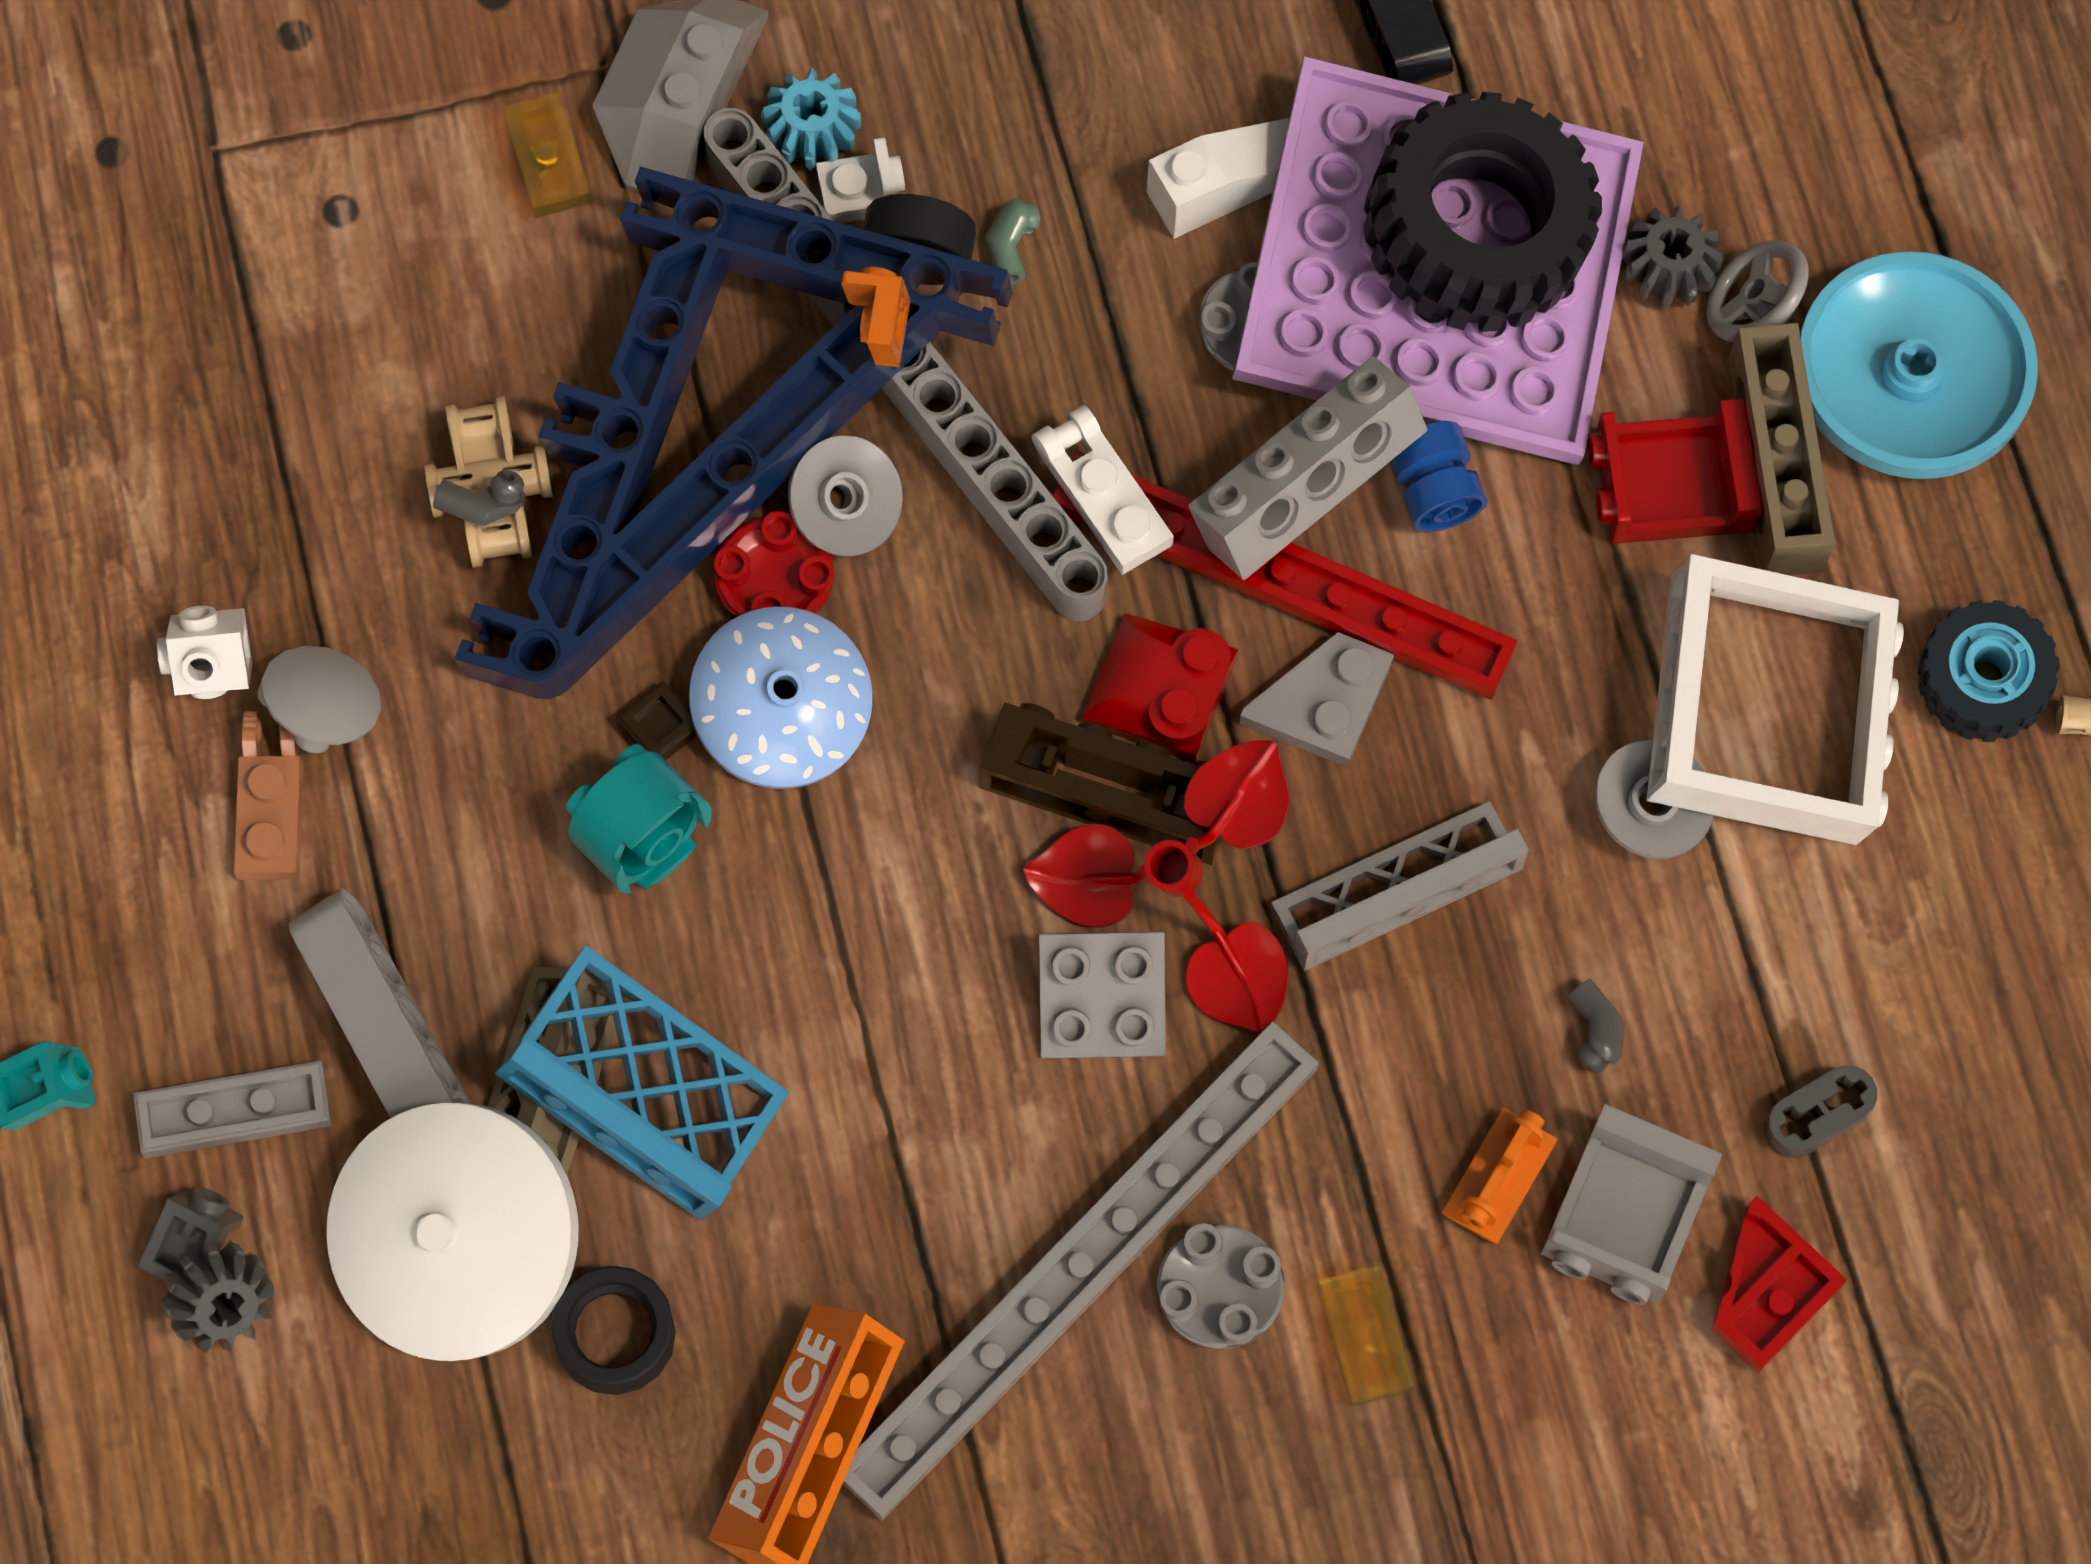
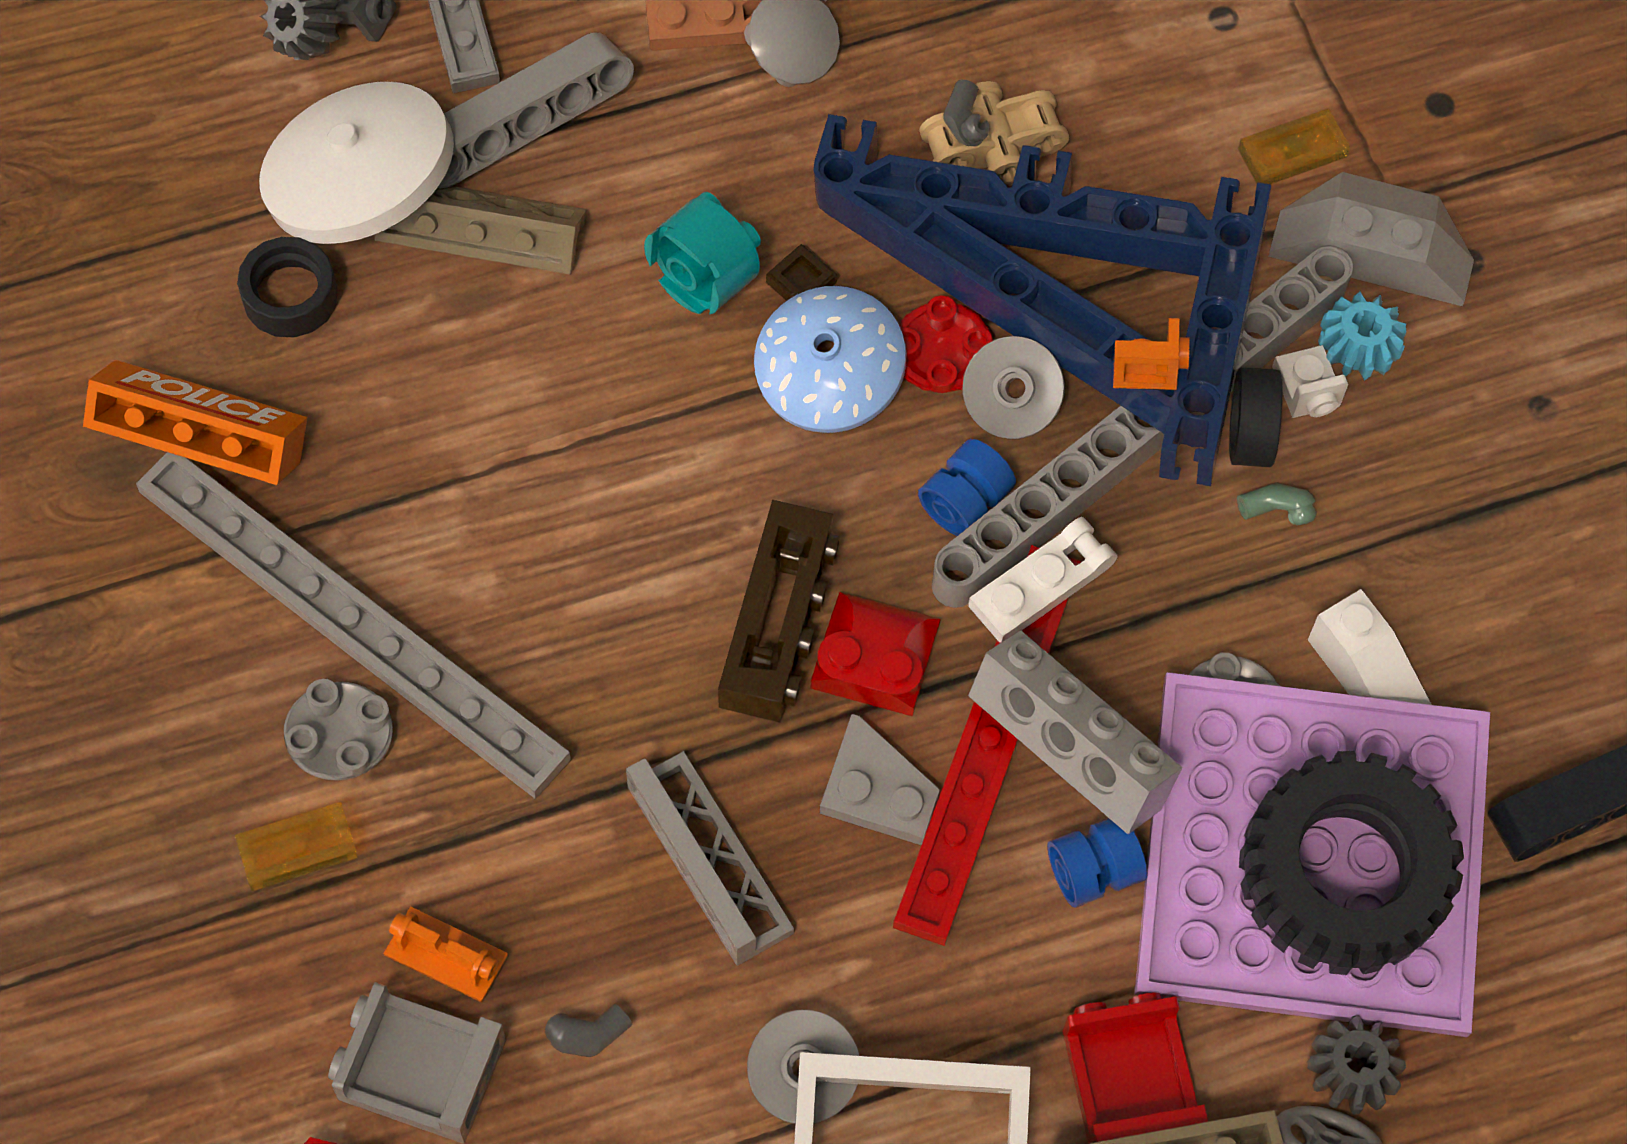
camera: 85 degrees right, 5 degrees down
dark azure fence [494,945,789,1220] -> none
red plant [1023,740,1289,1033] -> none
light grey hinge [1039,931,1166,1058] -> none
none -> blue wheel [918,439,1016,536]

